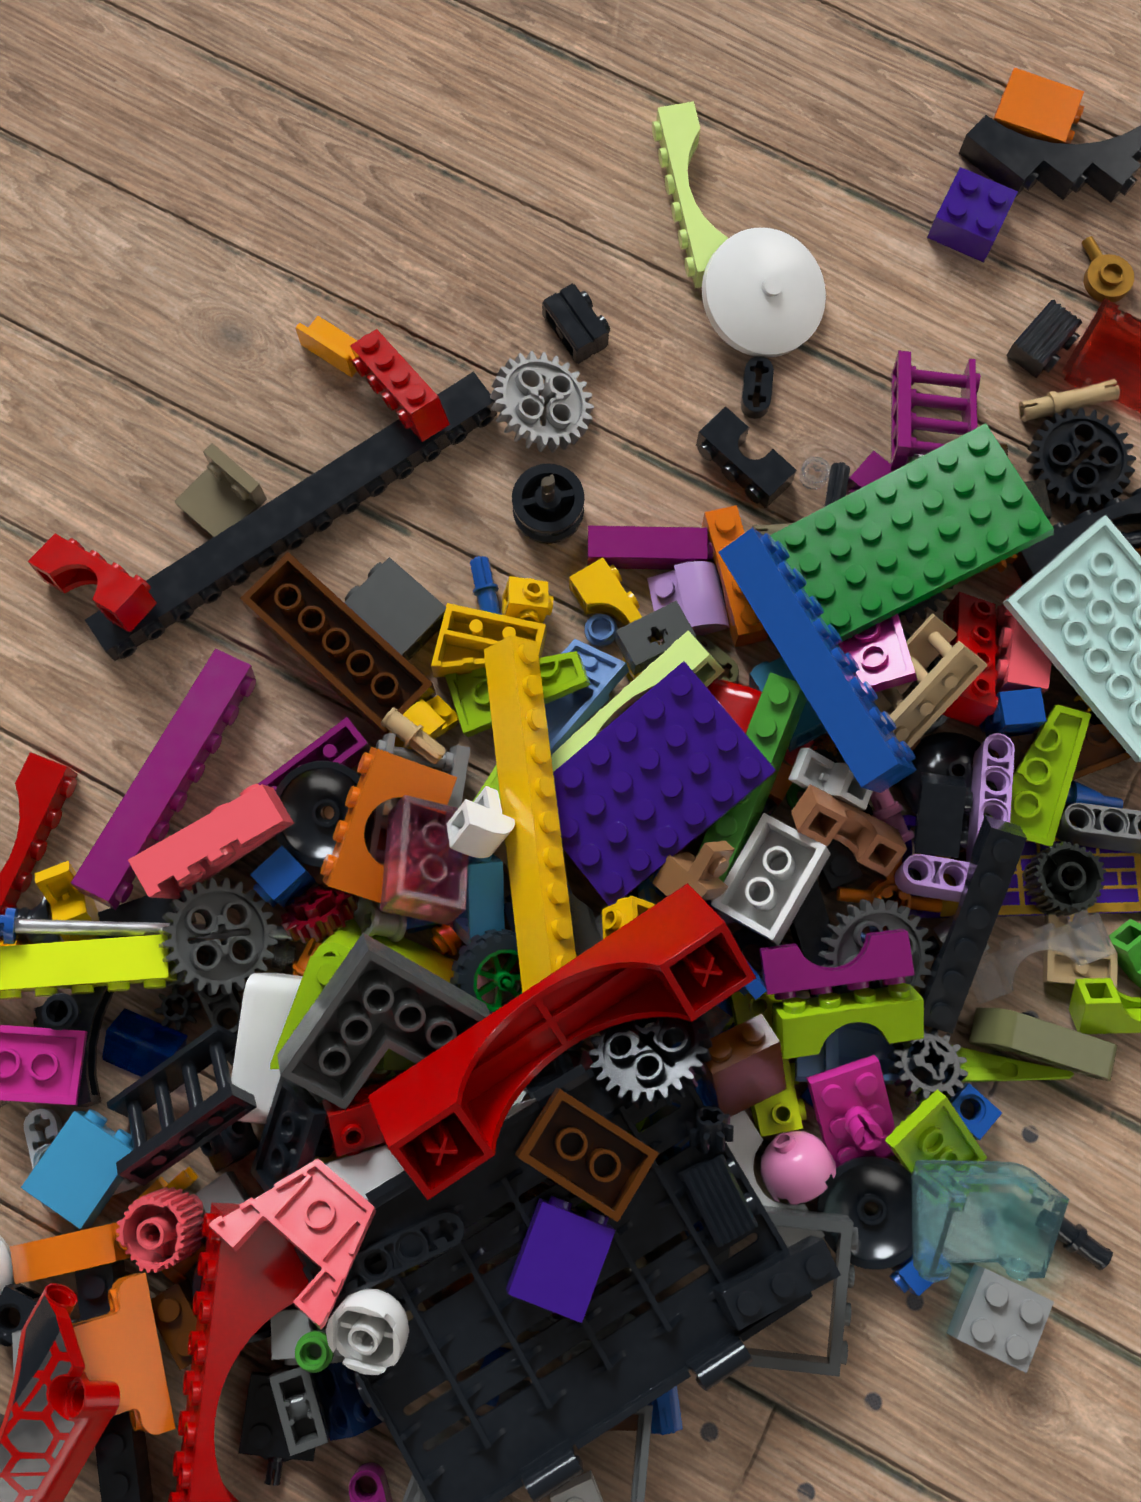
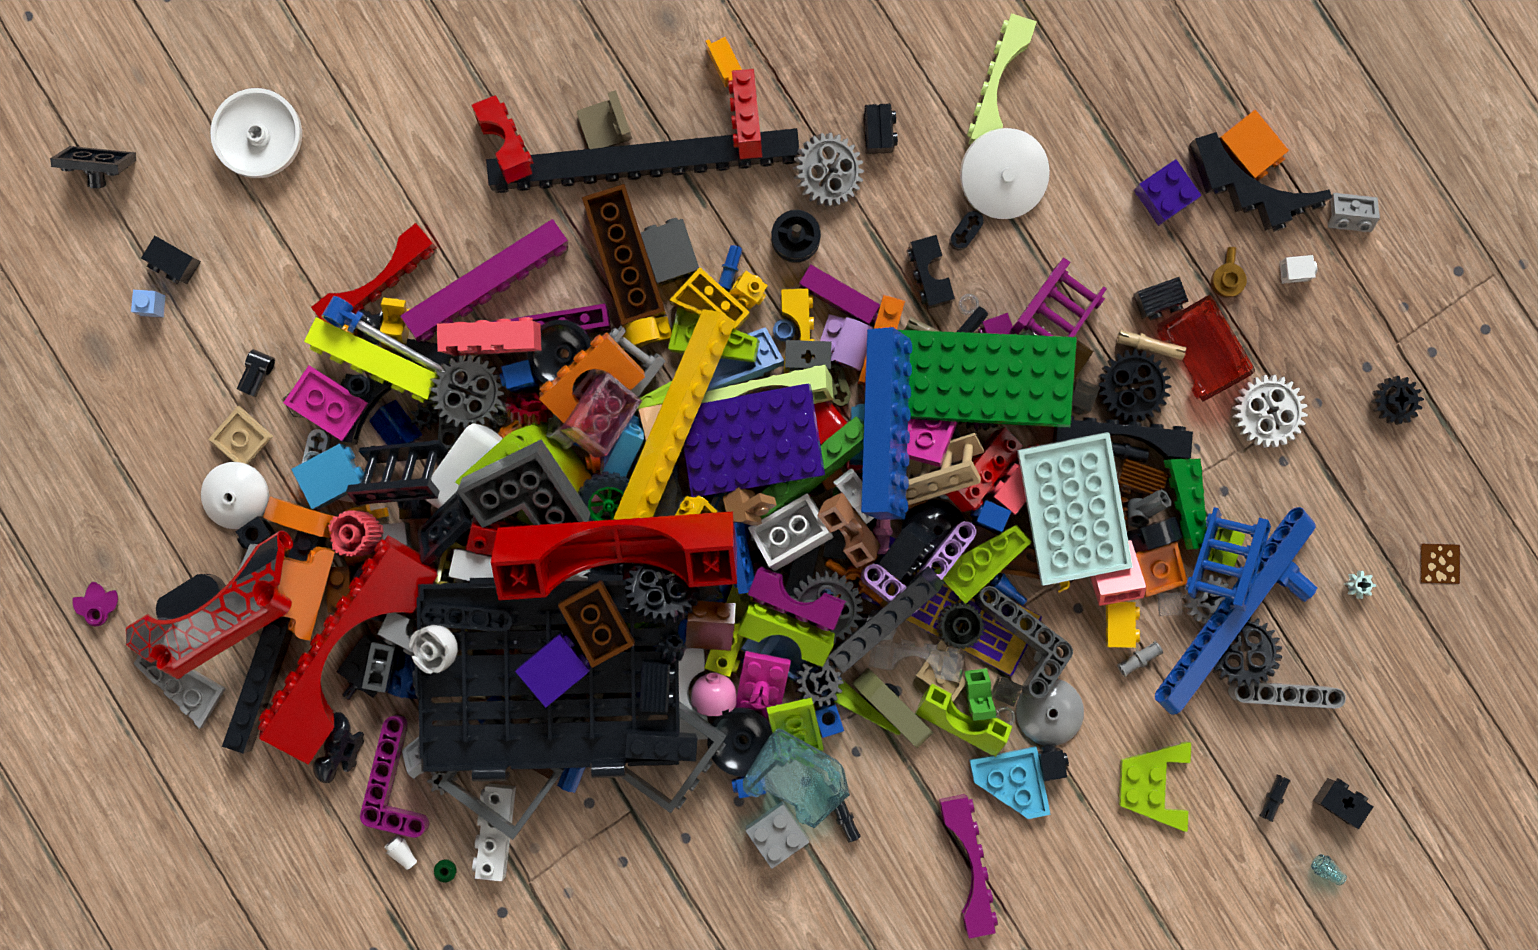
camera: 30 degrees right, 10 degrees up
coral wing [209,1159,376,1329] -> none
bright green plate [295,1331,334,1373] -> none
tan axle [381,707,446,765] -> none
white brick [446,786,515,858] -> none

